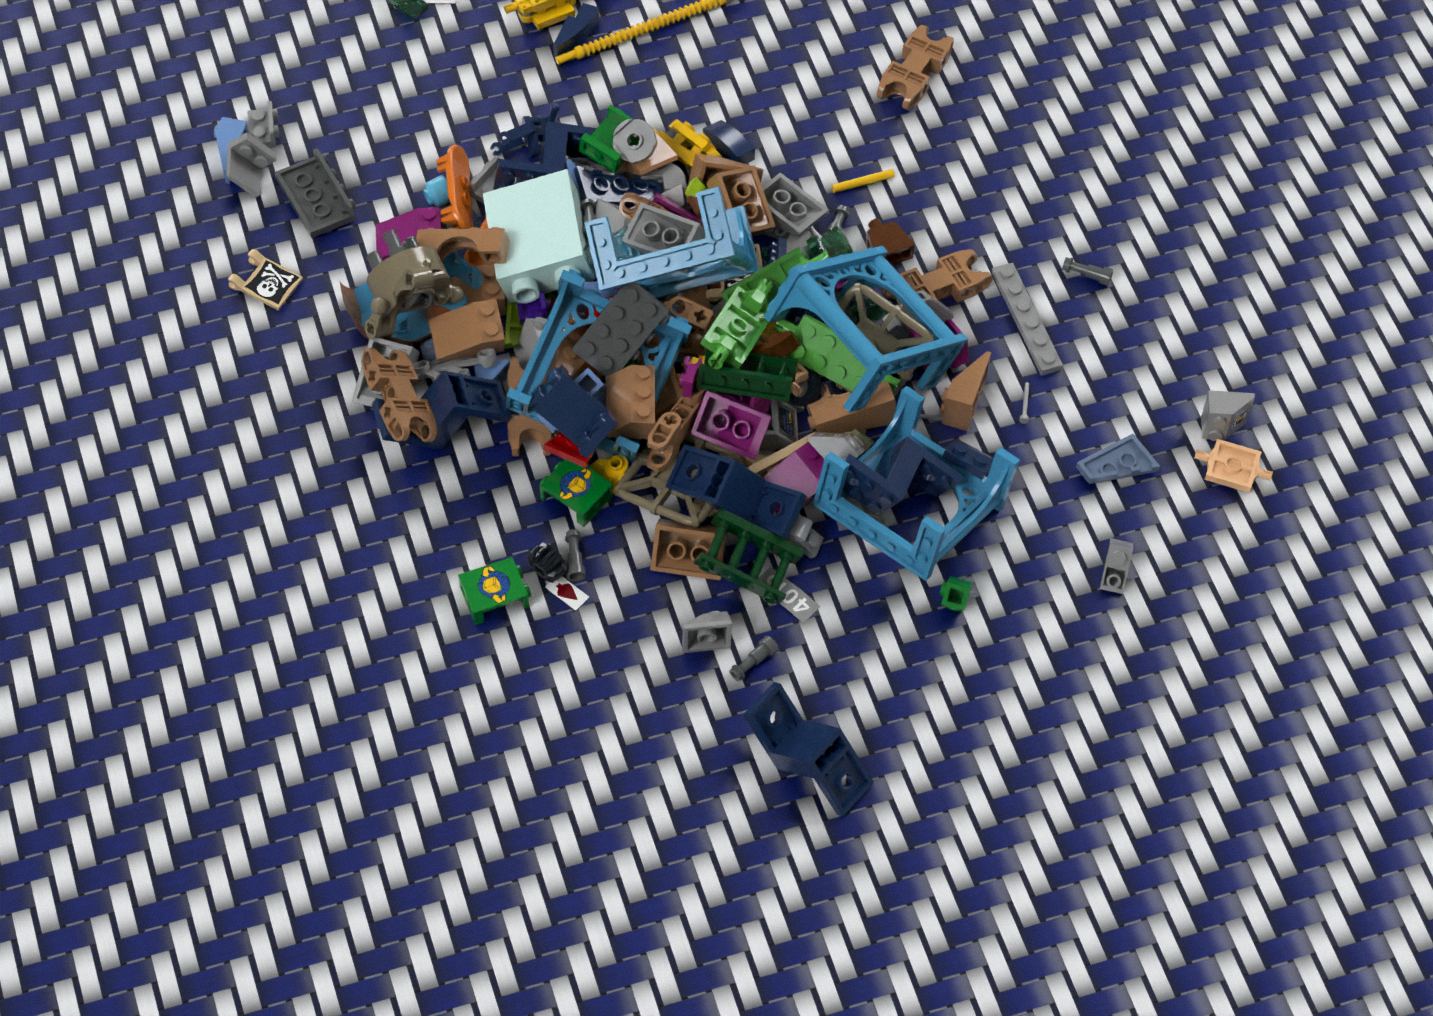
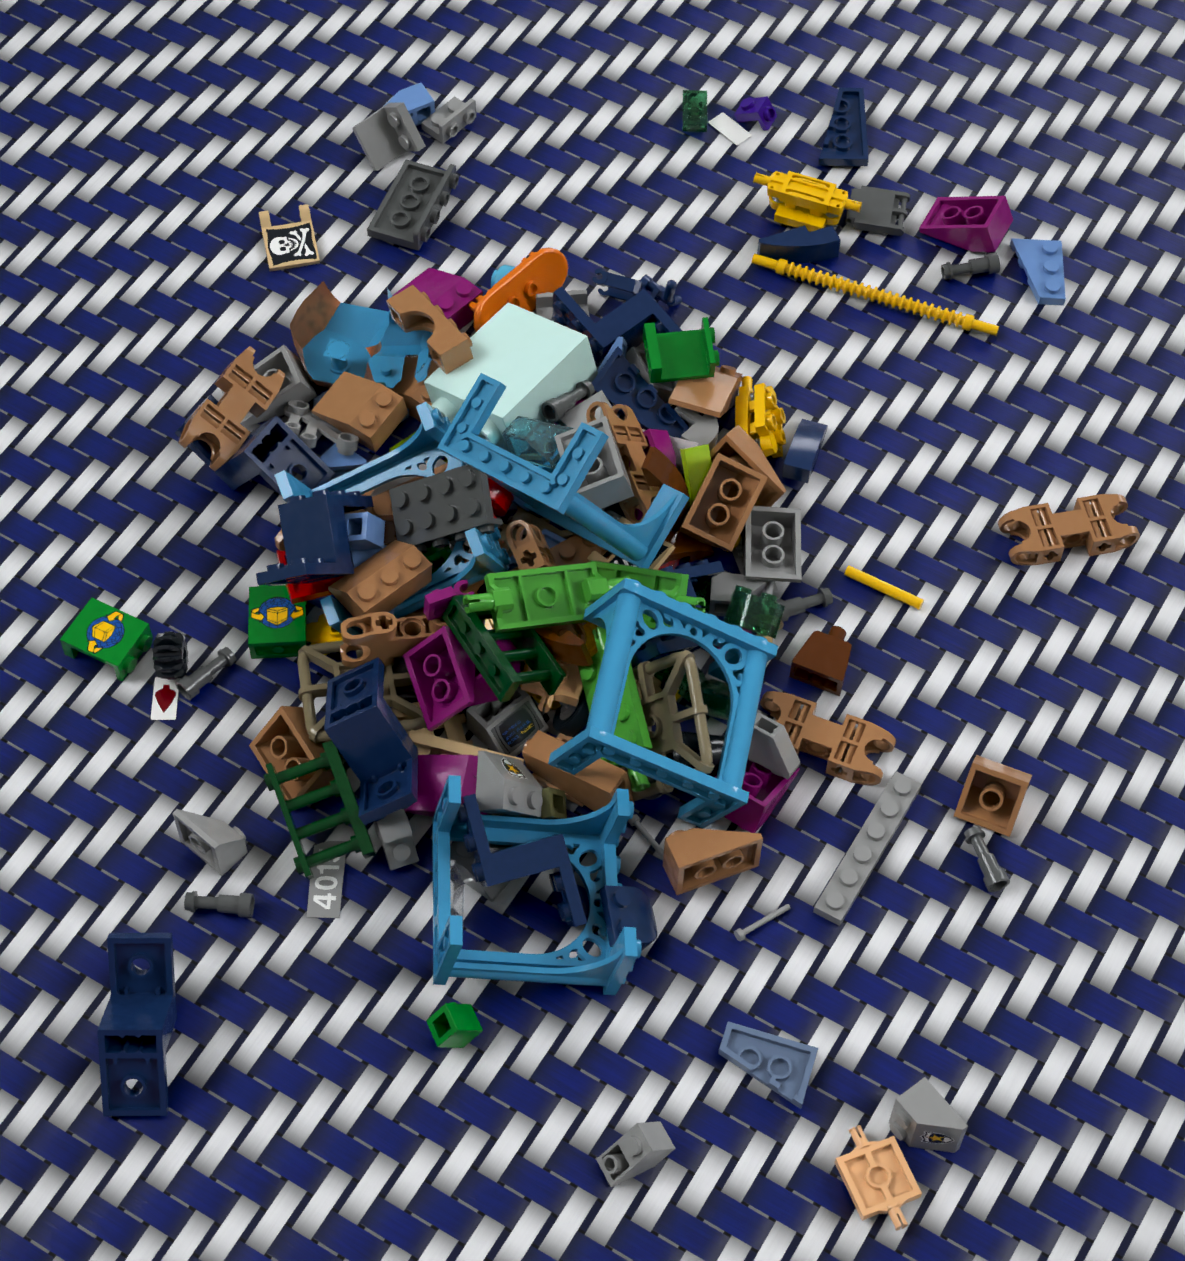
camera: 50 degrees right, 0 degrees up
dark tan piece [365,229,464,339] -> none
light grey plate [612,119,658,164] -> none
none -> medium nougat slope [954,755,1032,837]

